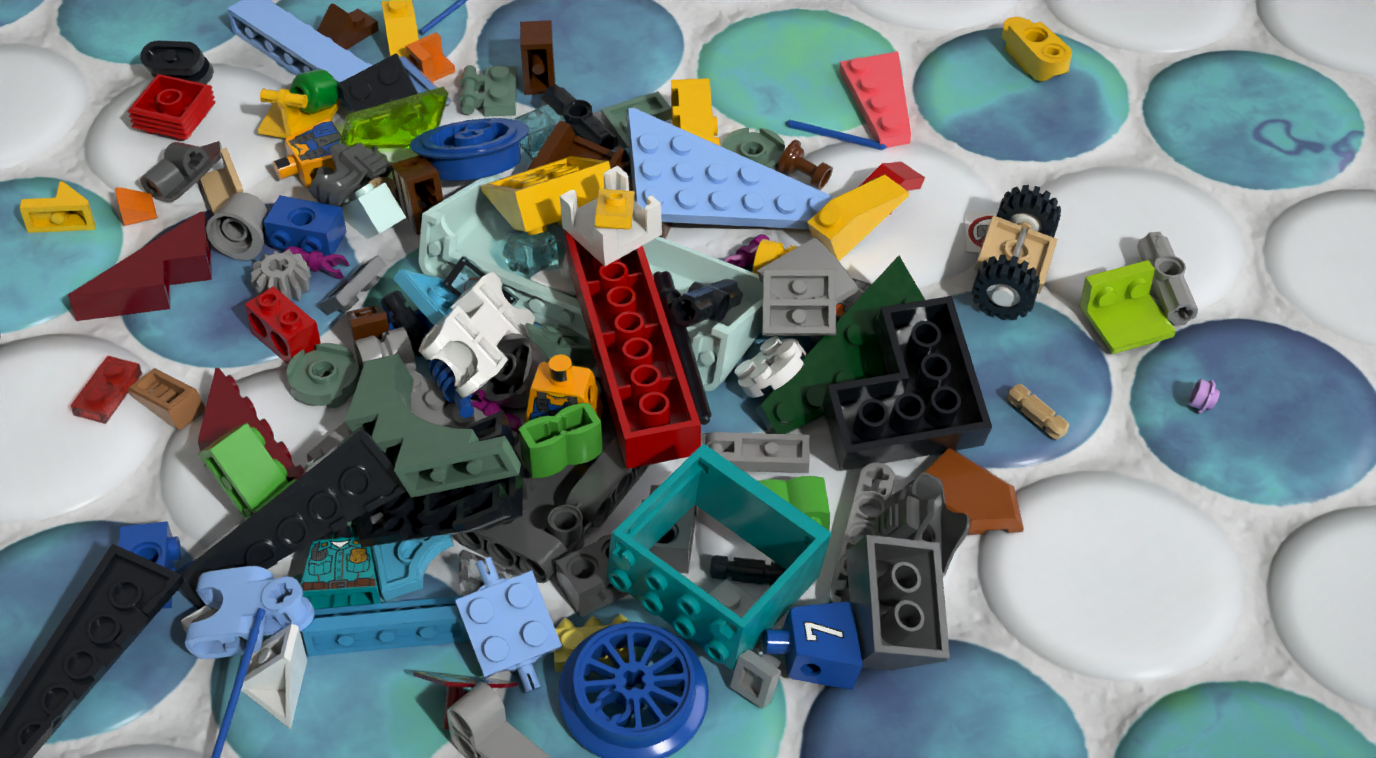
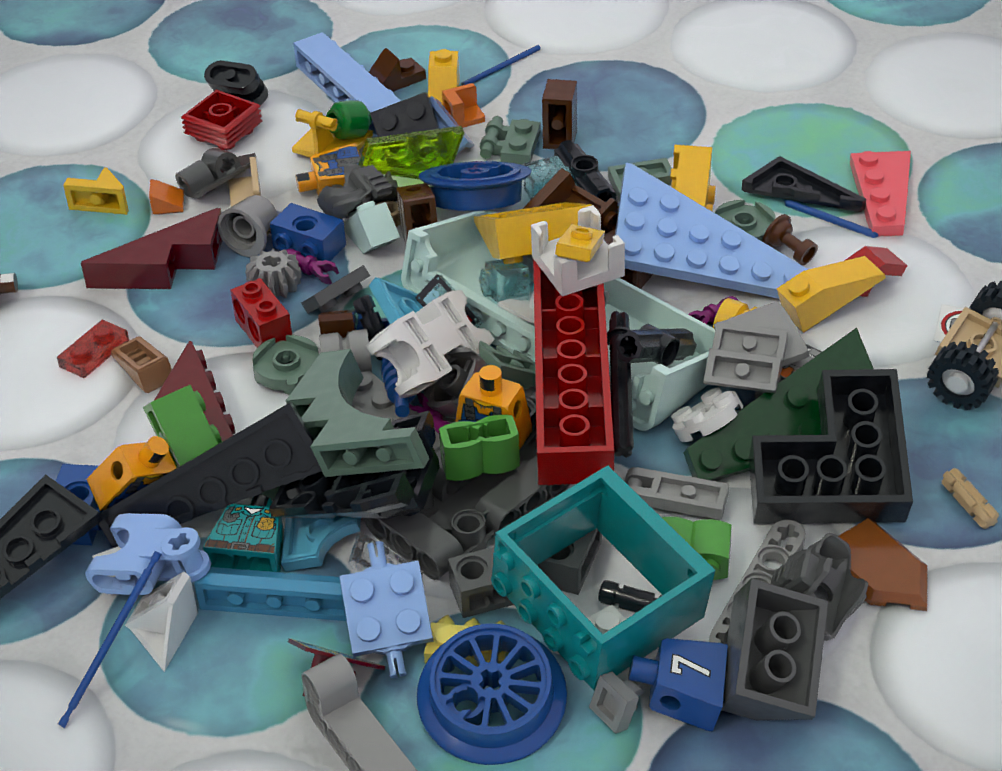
camera: 15 degrees right, 5 degrees down
none -> light orange torso [87,436,177,511]
none -> black wing [742,156,866,212]

